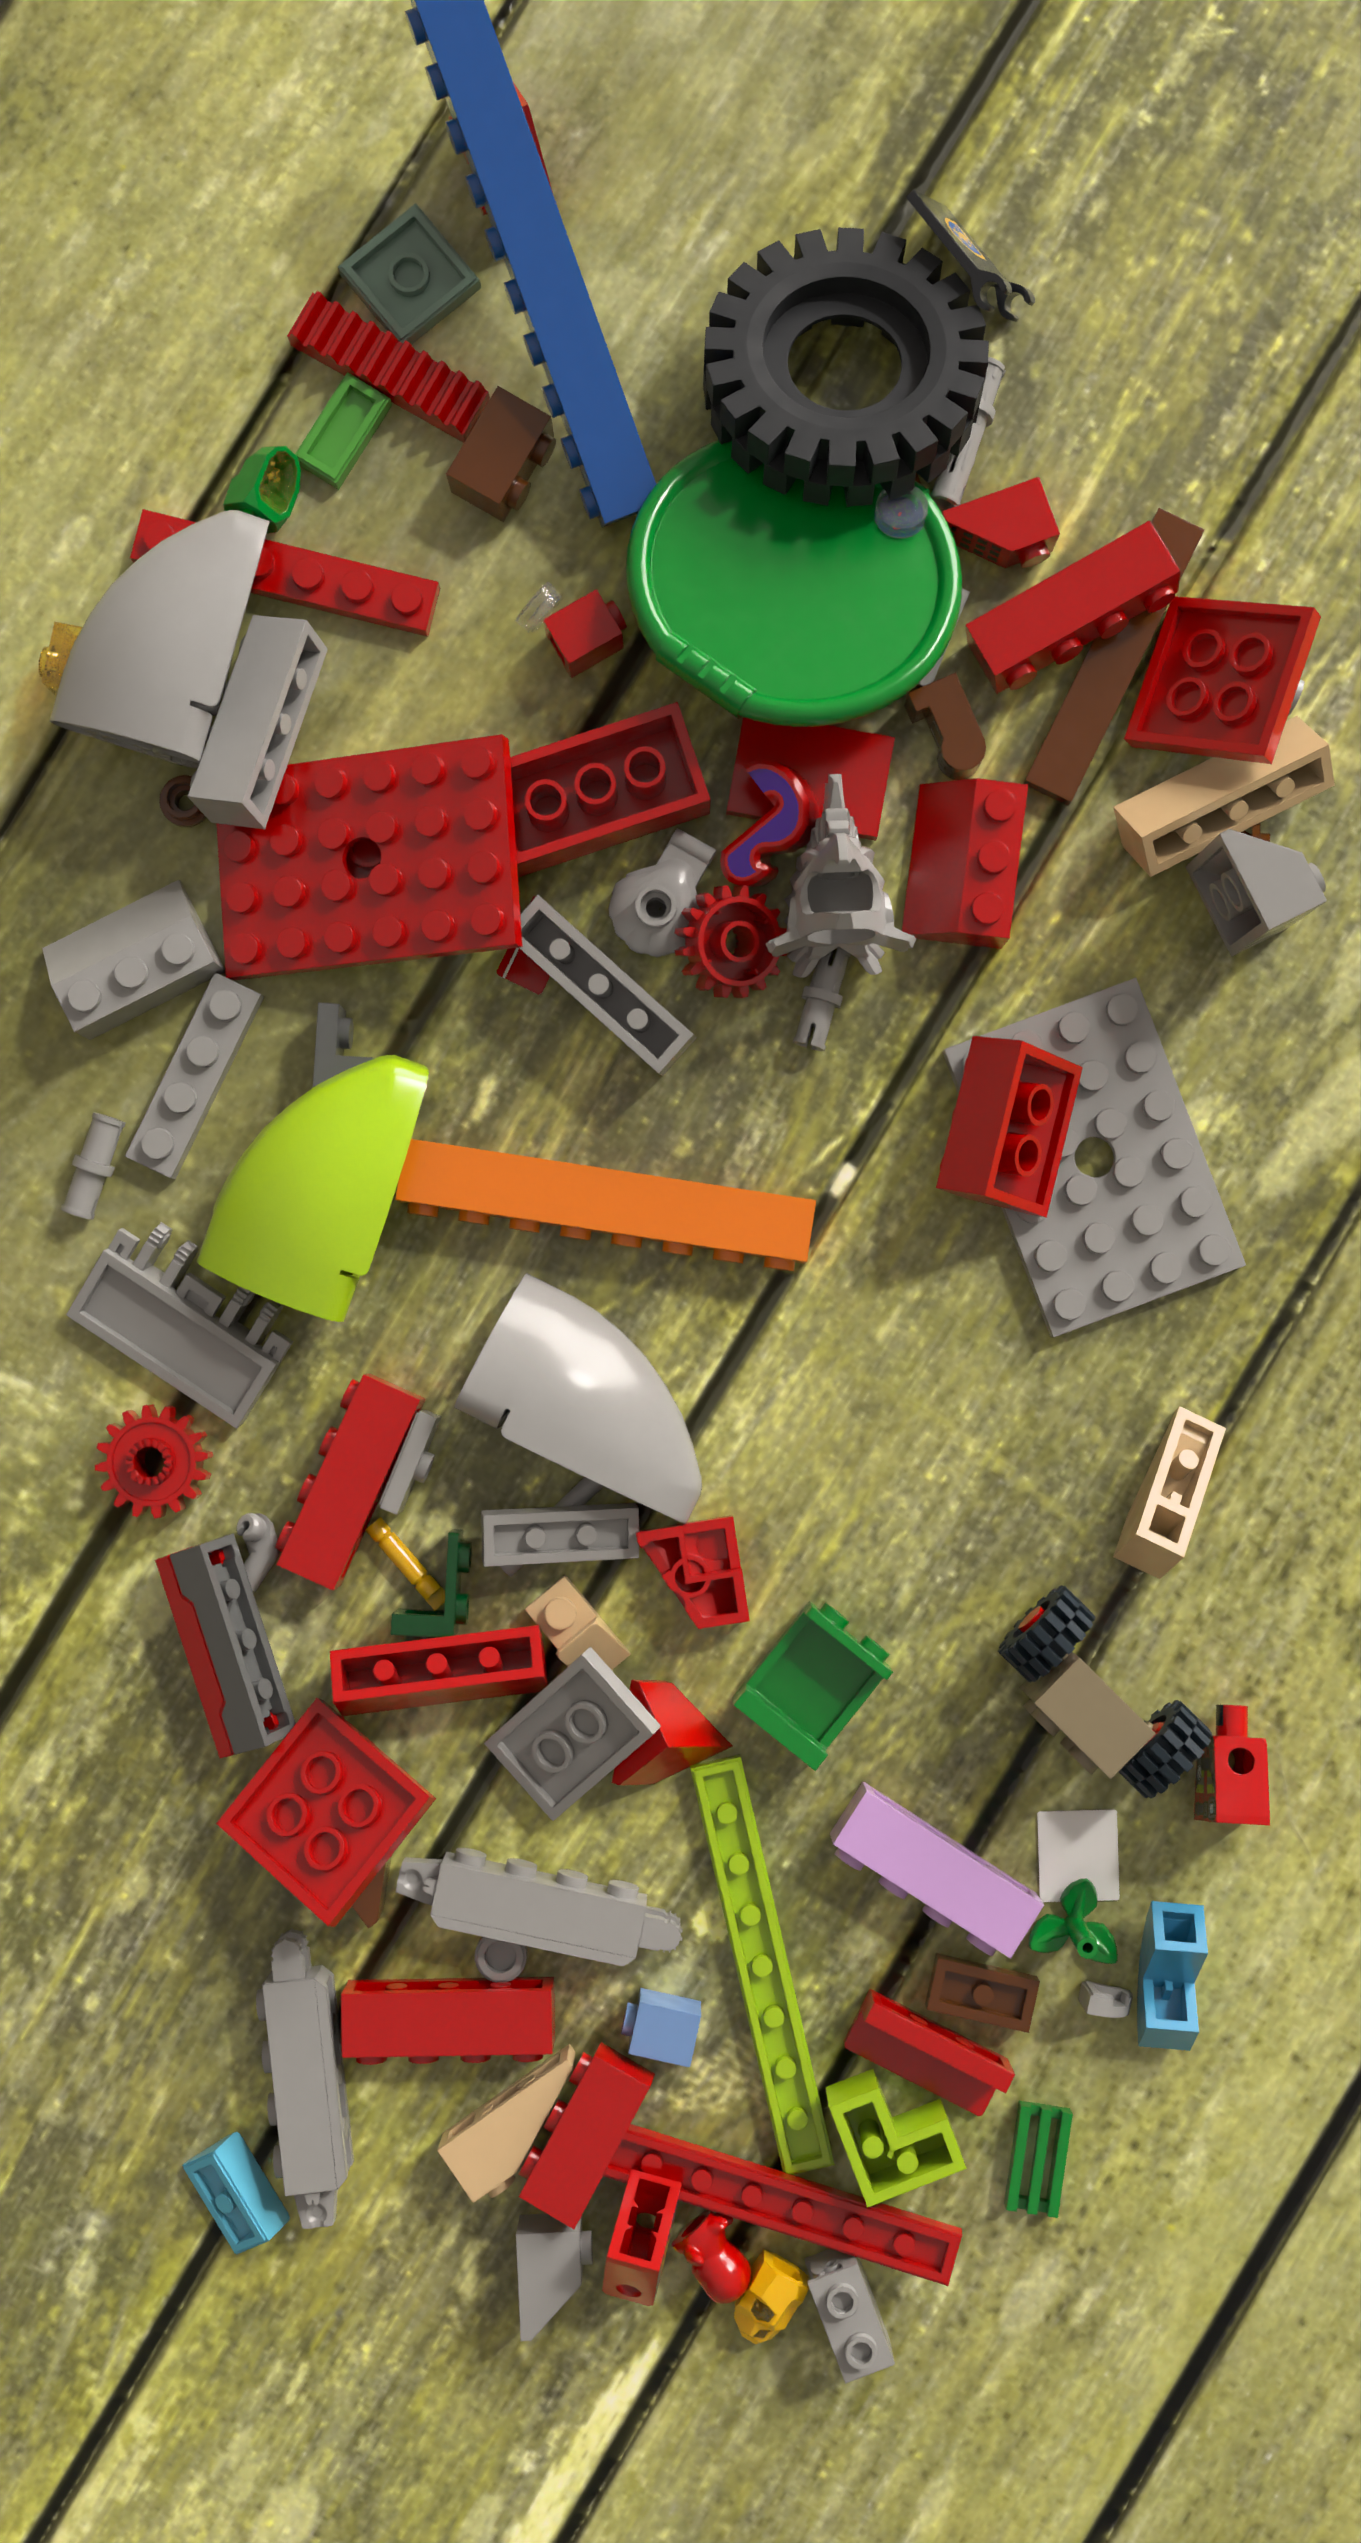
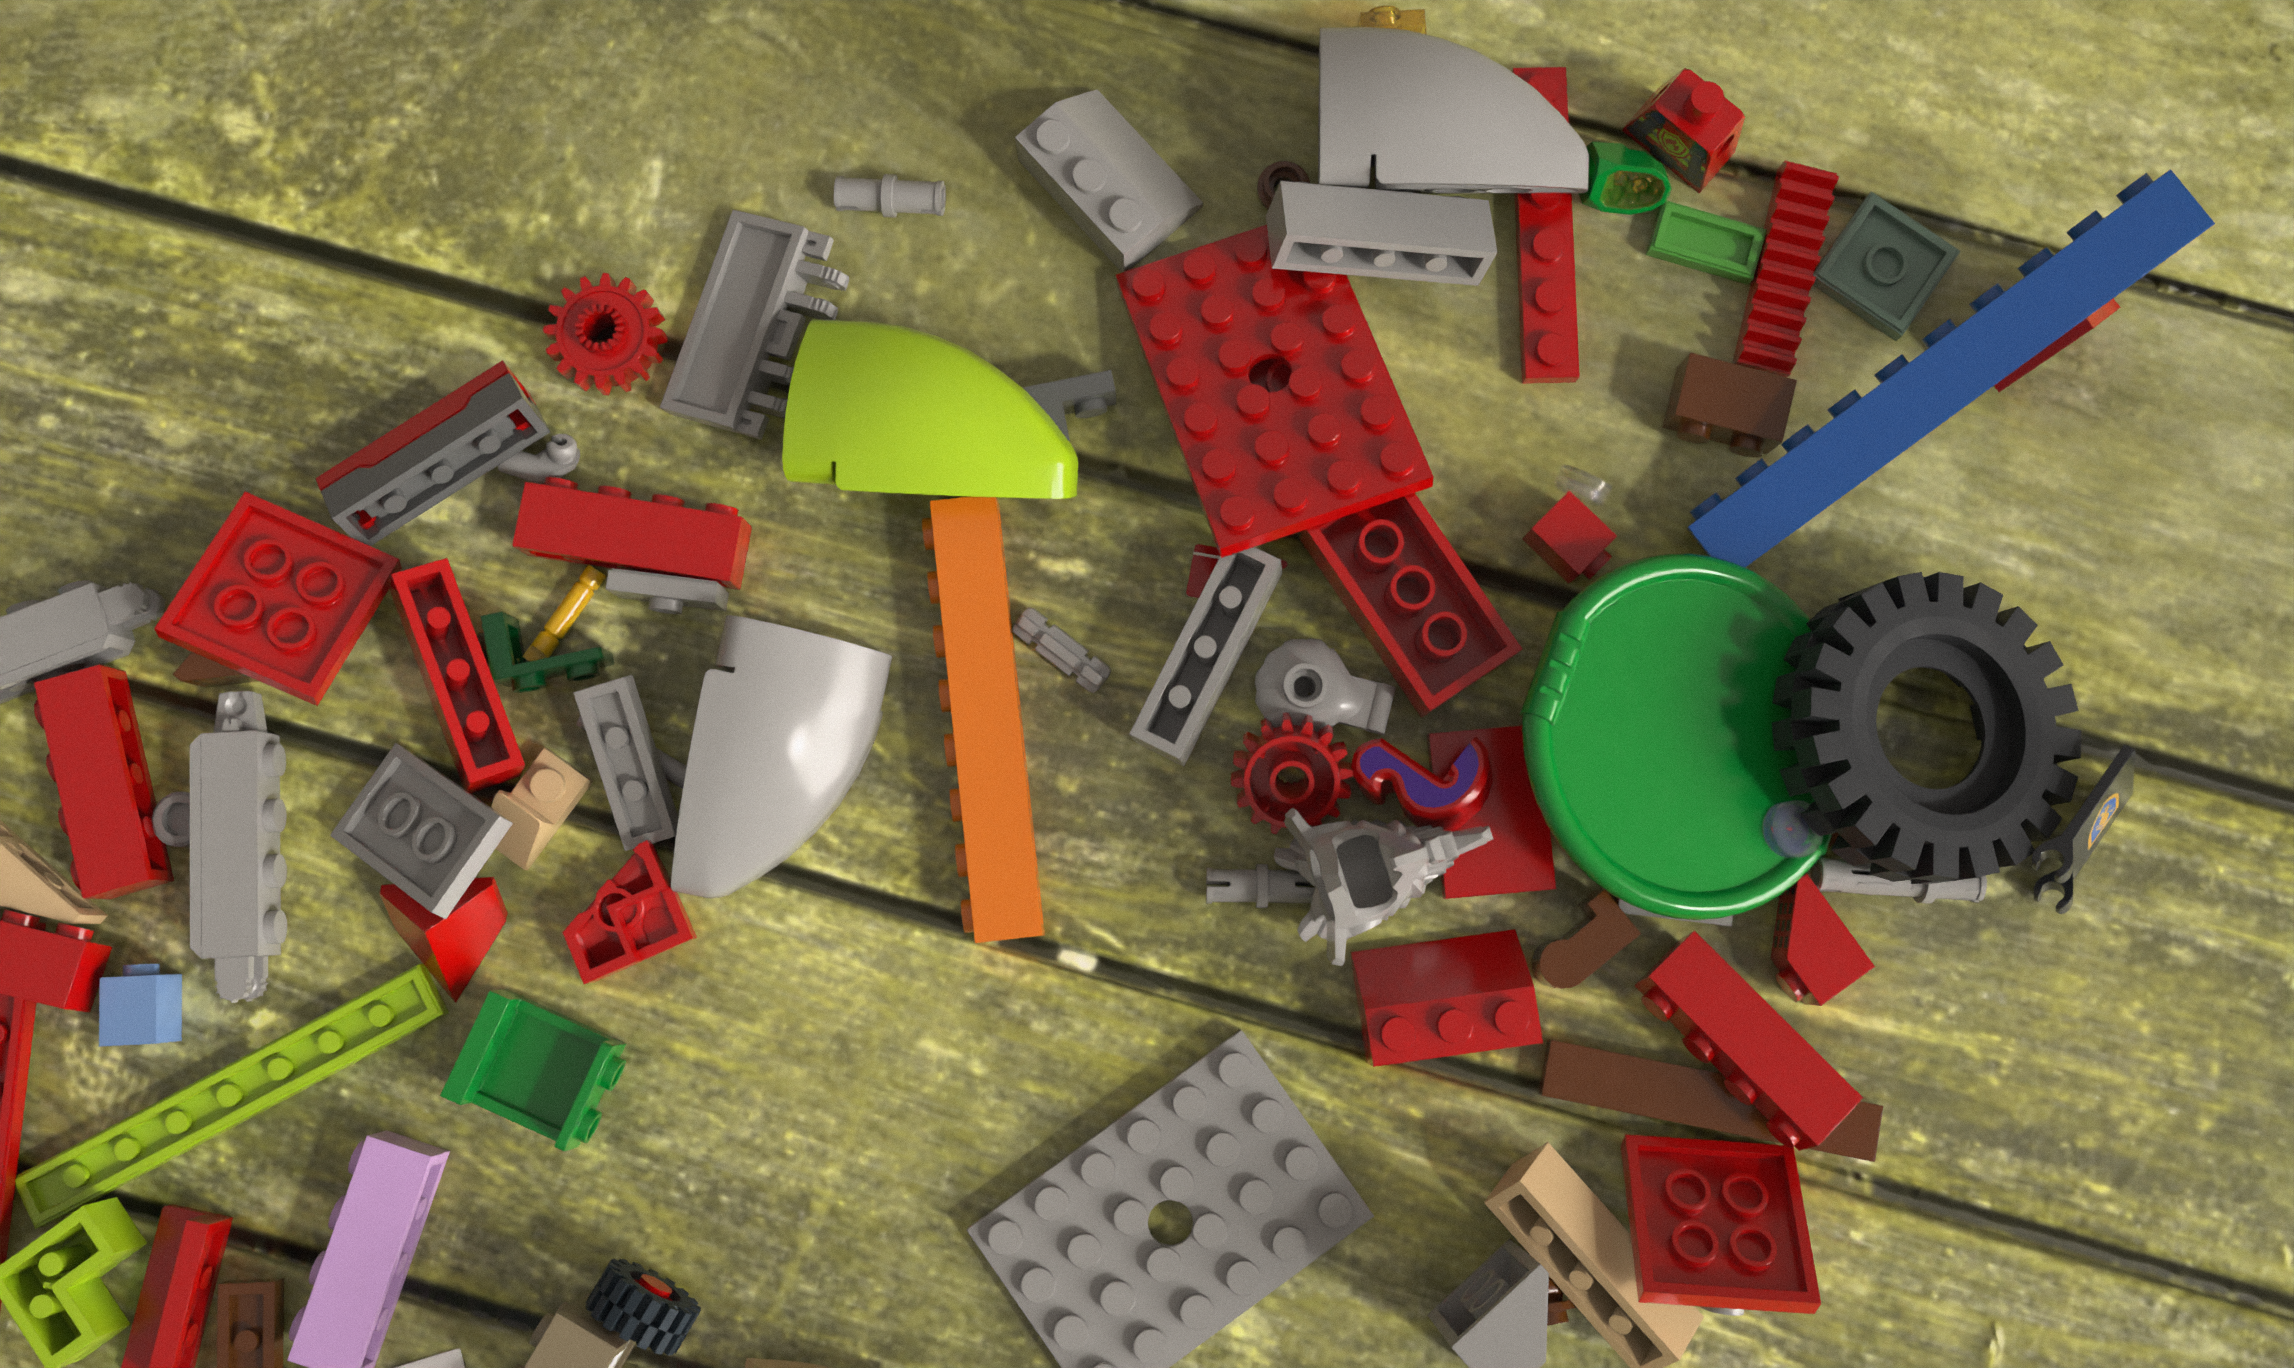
camera: 70 degrees right, 5 degrees down
light grey plate [125,972,264,1180] -> none
red slope [936,1036,1083,1218] -> none
none -> light grey axle [1012,607,1111,693]
none -> red torso [1622,68,1745,194]

